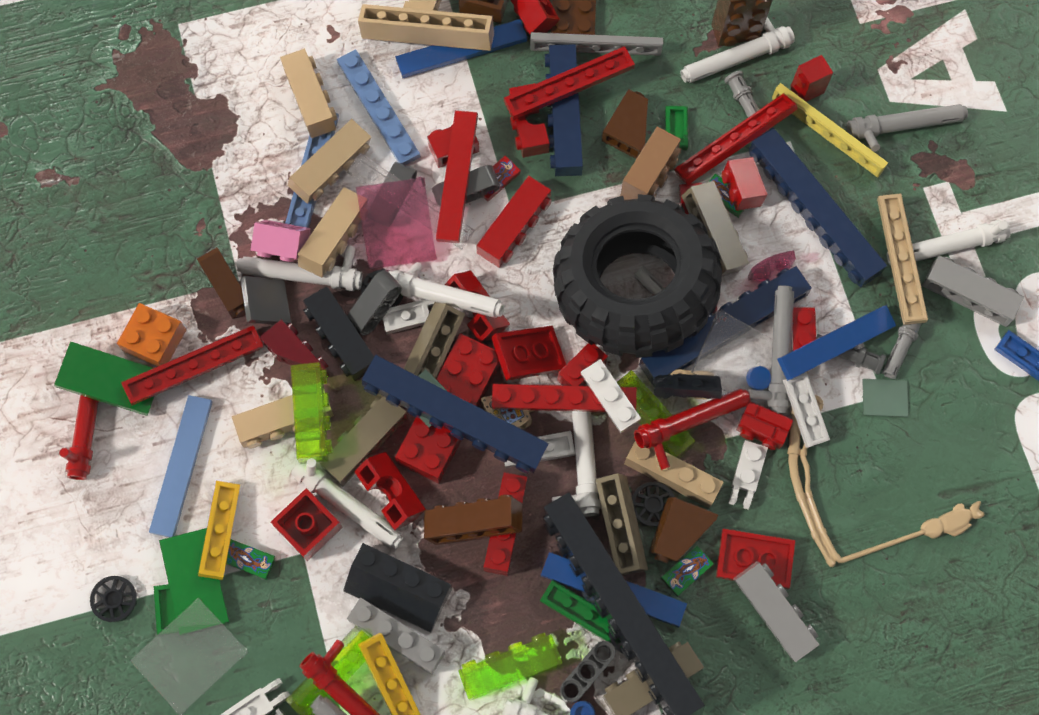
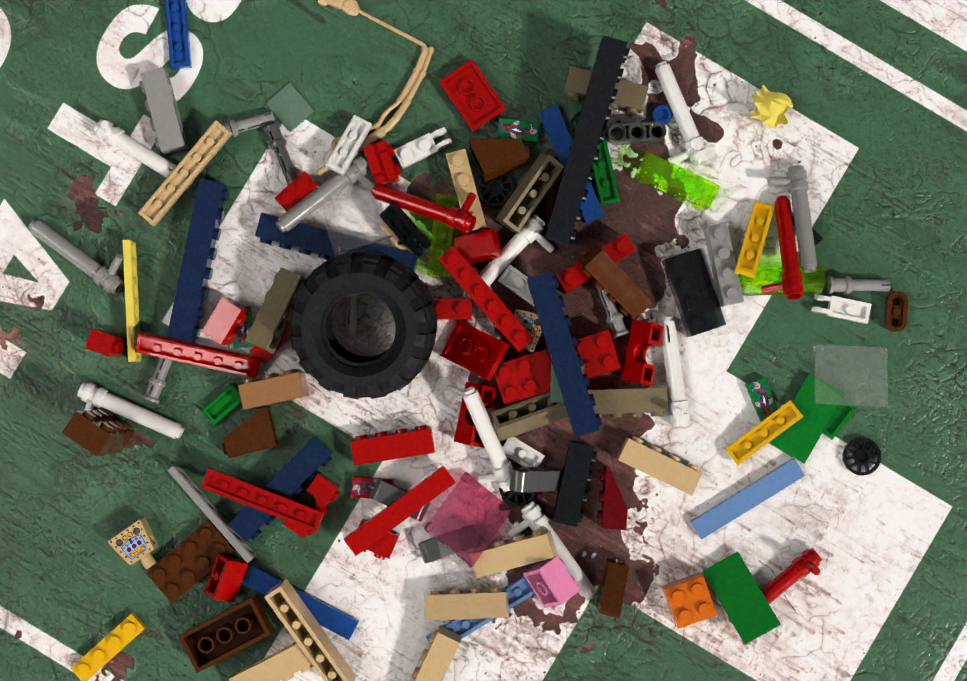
camera: 130 degrees left, 15 degrees up
red plate [121,325,263,405] -> none
dark grey tile [240,276,291,325] -> none
red brick [270,488,343,561] -> none
clear neon green brick [291,362,333,464] -> none
medium blue plate [337,49,421,165] -> none
white plate [581,359,641,433] -> none
light grey brick [733,561,819,662] -> none
blue tile [746,366,771,390] -> none
clear pink slope [748,250,796,282] -> none
blue tile [777,305,896,381] -> none
none -> red brick [454,228,502,264]
none -> light grey pin [596,286,630,339]

